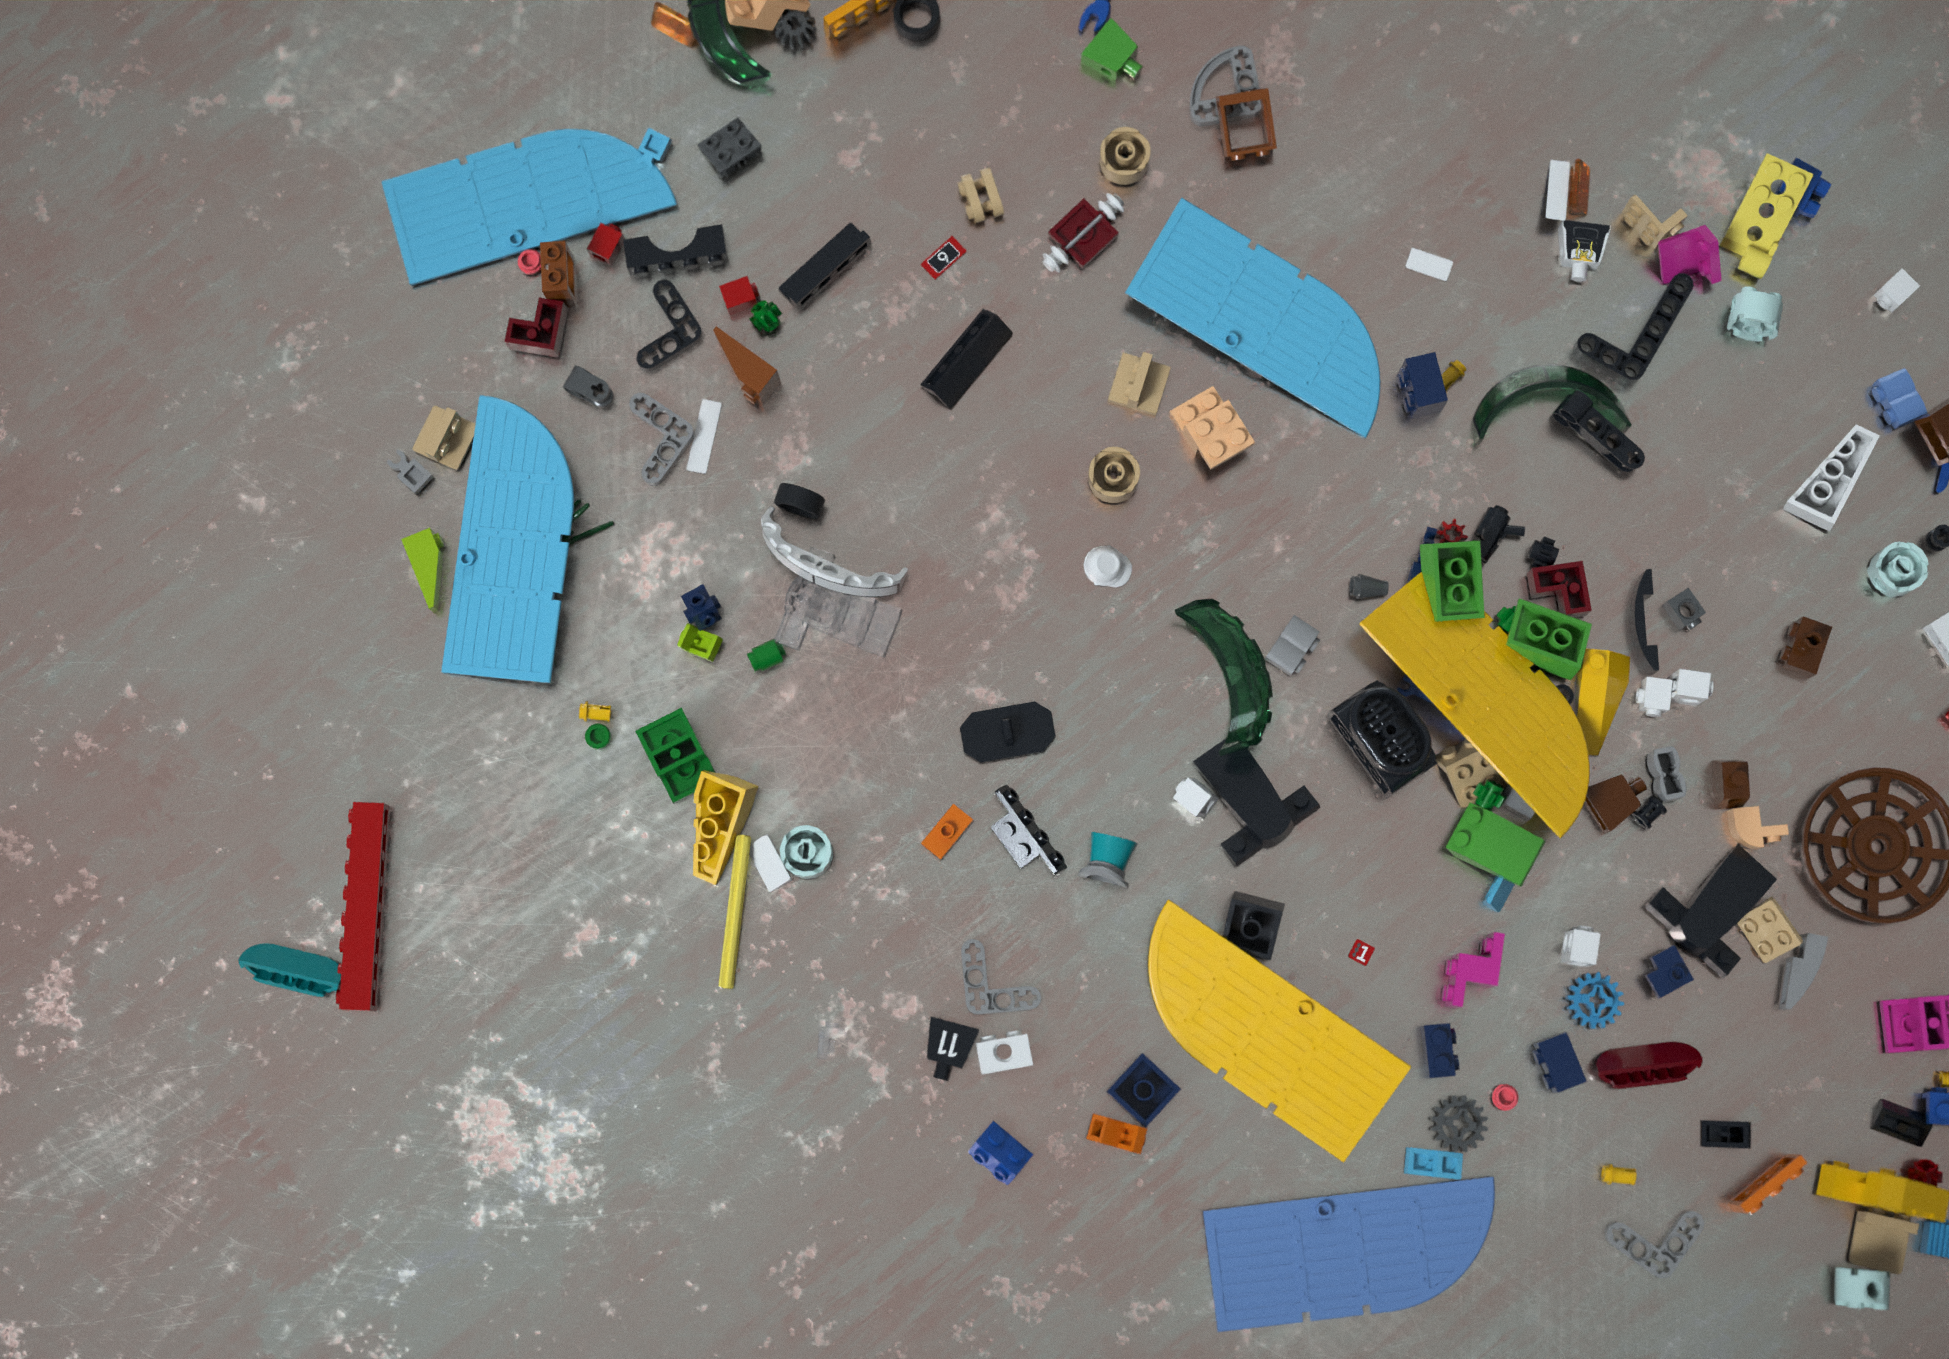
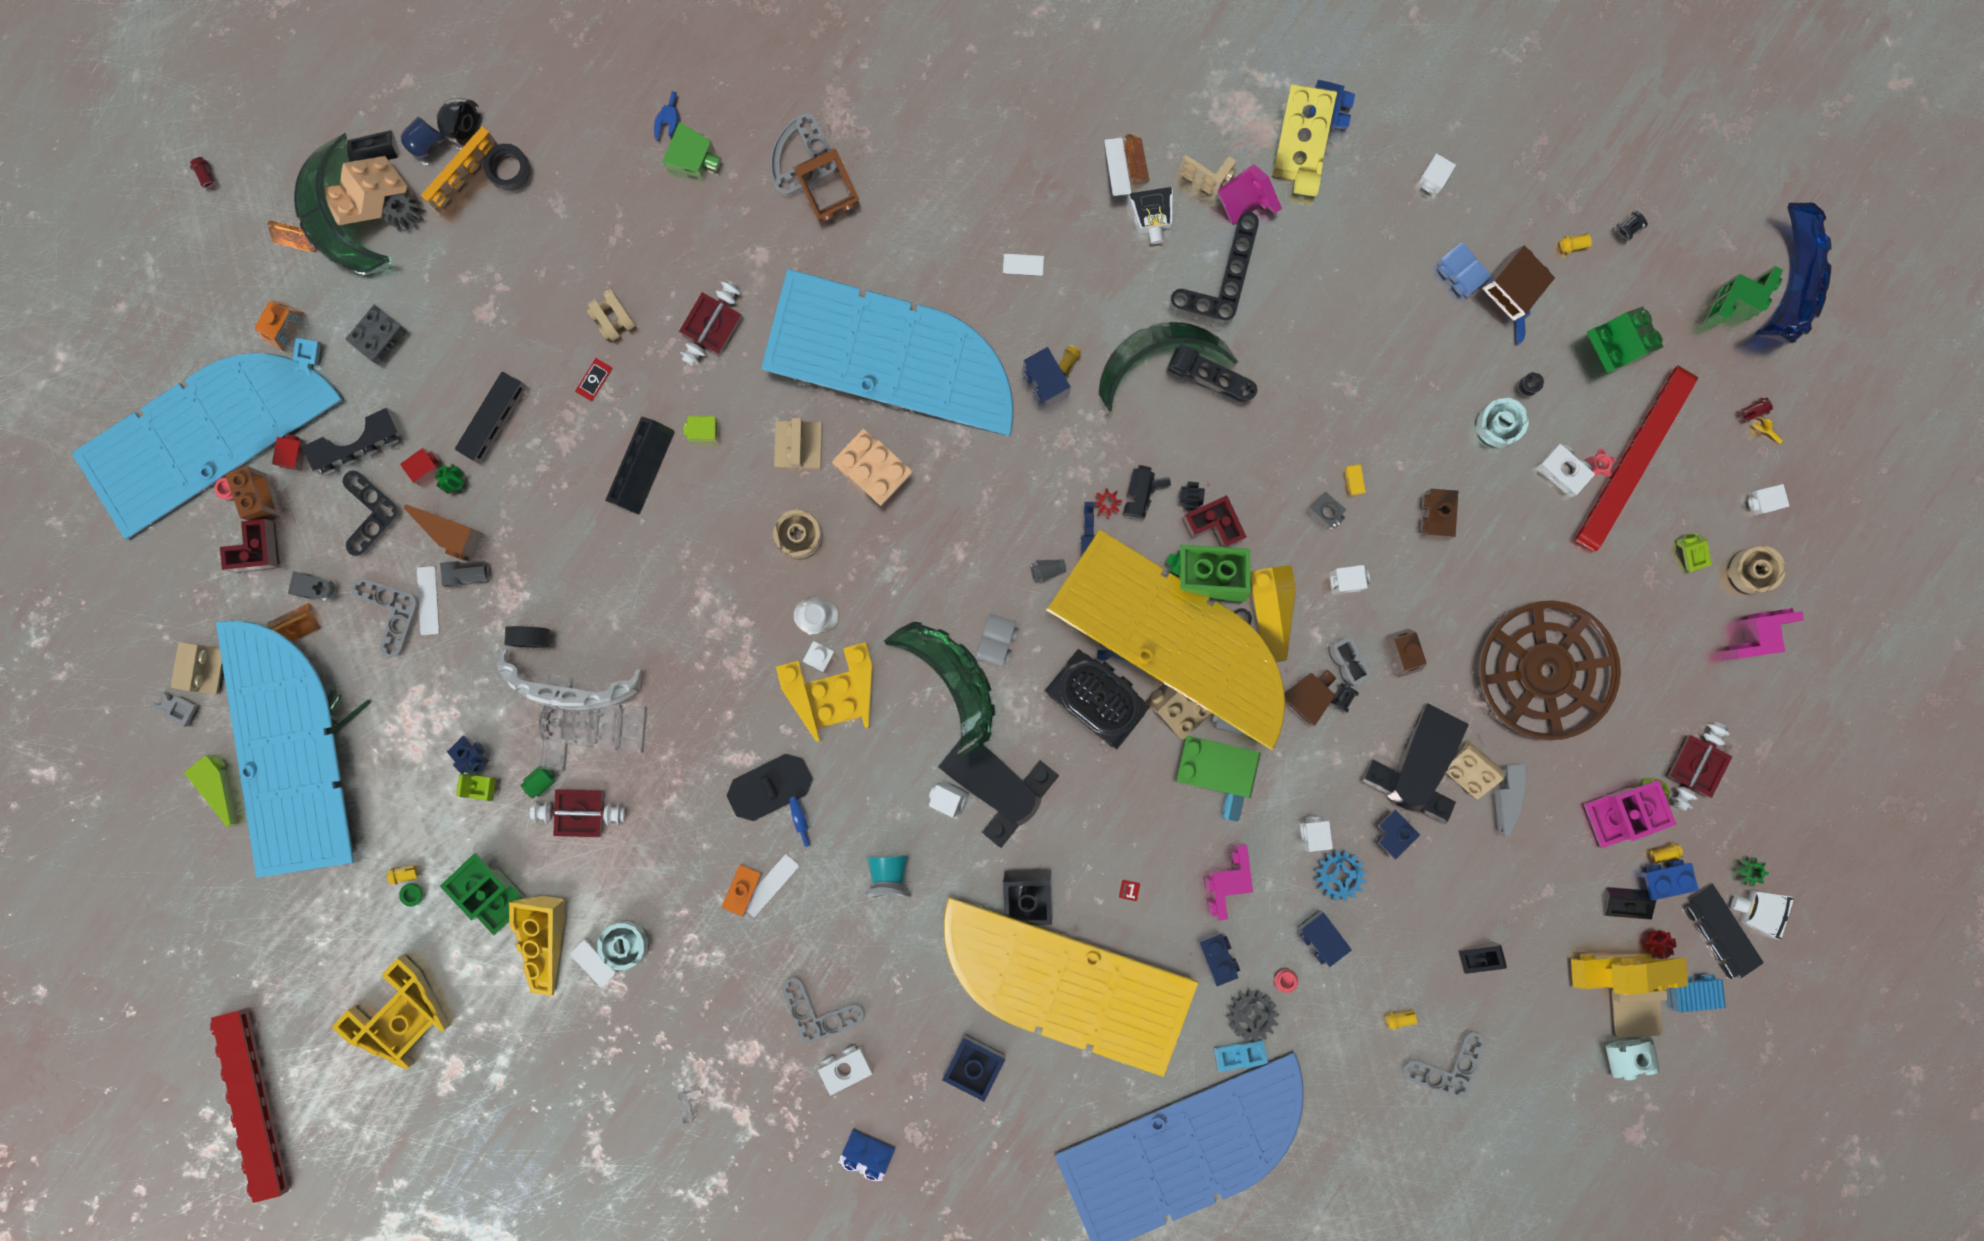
camera: 20 degrees left, 5 degrees up
teal brick [238,943,341,997] -> none
light yellow axle [718,834,751,989] -> none
black torso [927,1017,979,1081] -> none
bracket [991,785,1067,875] -> none
orange brick [1086,1114,1147,1154] -> none
tan brick [1099,127,1151,185] -> none
bright green slope [1420,541,1485,621] -> none
green gear [1473,779,1507,811] -> none
dark red brick [1596,1042,1703,1089] -> none
black slope [1629,569,1659,674] -> none
white brick [1636,677,1673,717] -> none
light aqua brick [1727,287,1783,342] -> none
light nougat brick [1727,806,1789,850] -> none
orange plate [1727,1154,1807,1214] -> none
white wedge [1783,425,1880,532] -> none
none -> orange torso [255,300,304,351]
none -> clear orange slope [267,603,320,642]
none -> yellow wedge [331,954,450,1070]
none -> dark grey piece [440,561,488,587]
none -> dark red plate [530,789,626,837]
none -> lime brick [683,416,718,442]
none -> white sticker [746,854,799,917]
none -> yellow wedge [776,642,873,742]
none -> blue hand [790,797,810,847]
none -> white brick [803,641,836,673]
none -> yellow piece [1345,464,1366,496]

